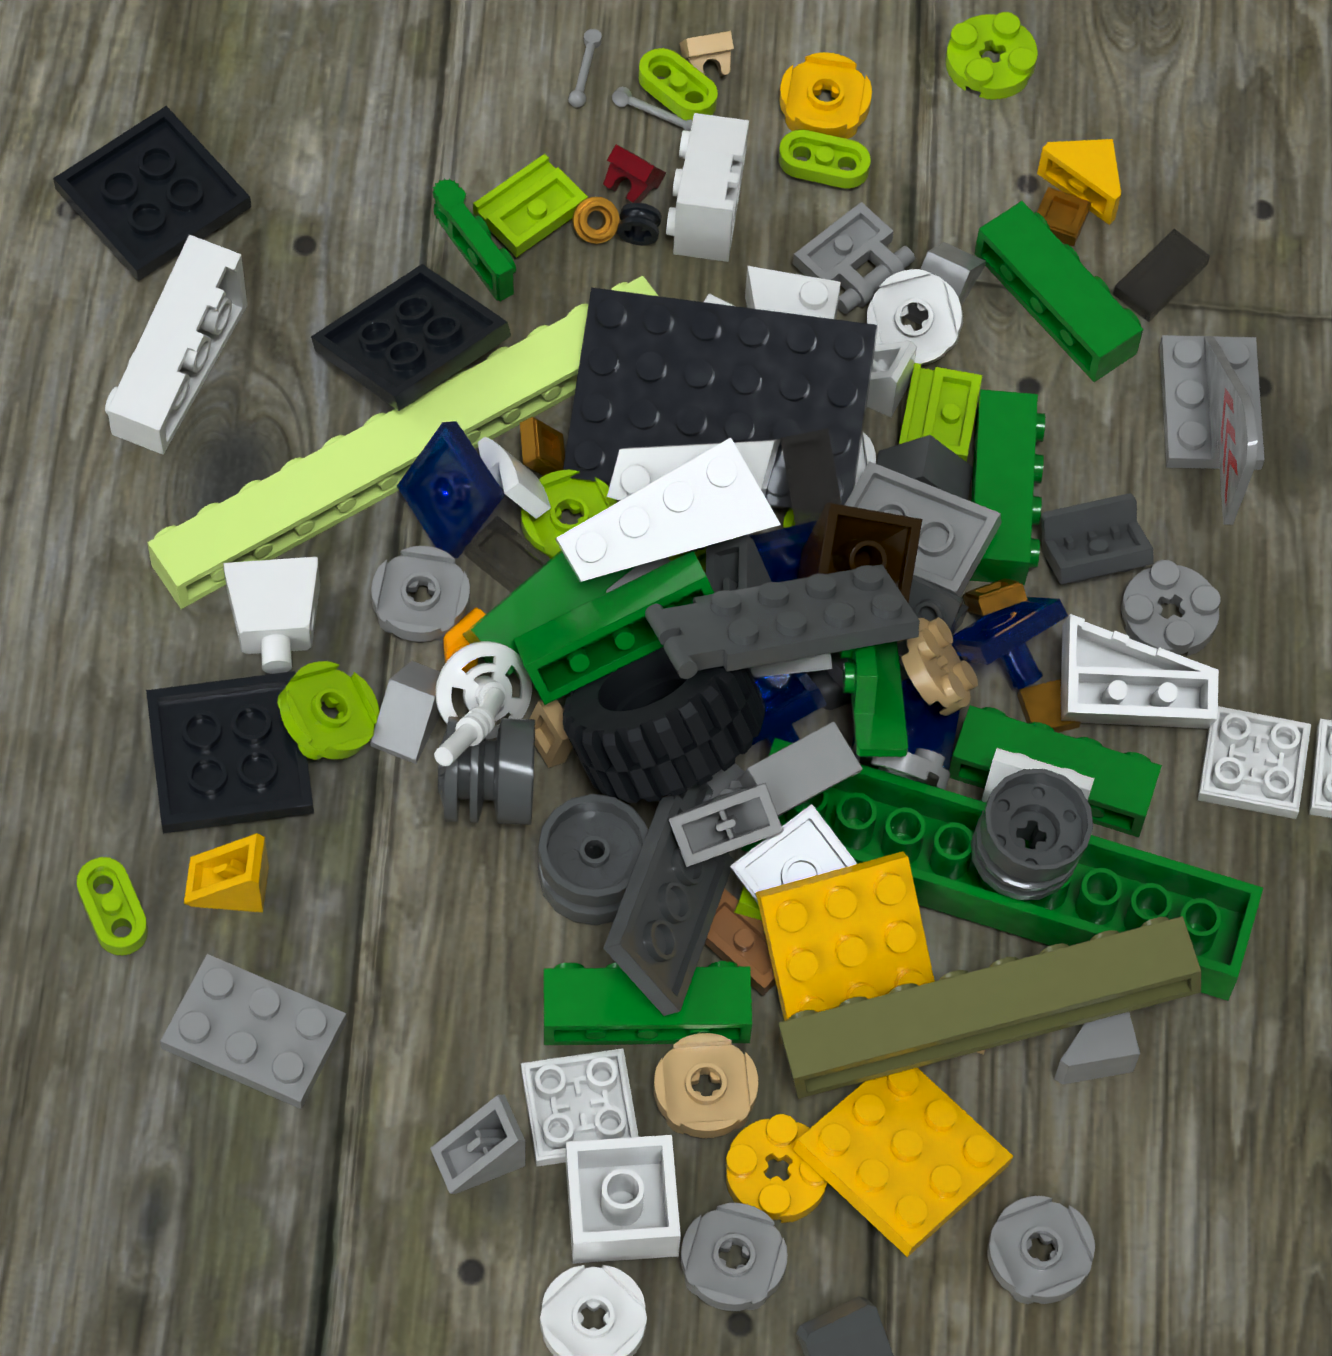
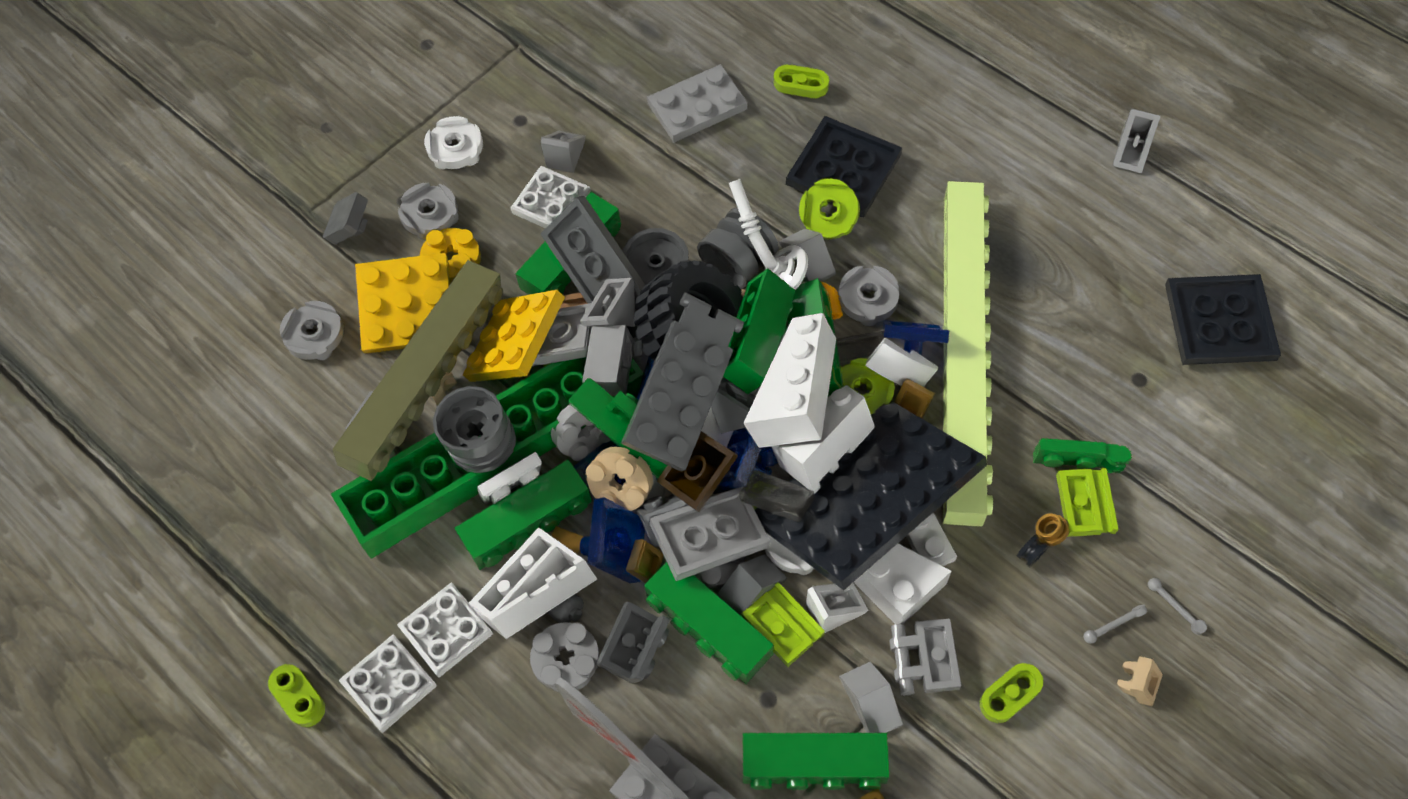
camera: 135 degrees right, 0 degrees up
white wedge [105,234,247,455] -> none
yellow slope [184,833,269,912] -> none
white torso [223,557,320,674] -> none
black plate [311,264,511,411] -> none
white brick [566,1135,681,1264] -> none
dark red tile [603,144,666,203] -> none
lime plate [638,48,718,121] -> none
tan plate [654,1033,758,1138] -> none
white wedge [666,113,749,262] -> none
yellow plate [779,52,872,139] -> none
white plate [867,269,963,365] -> none

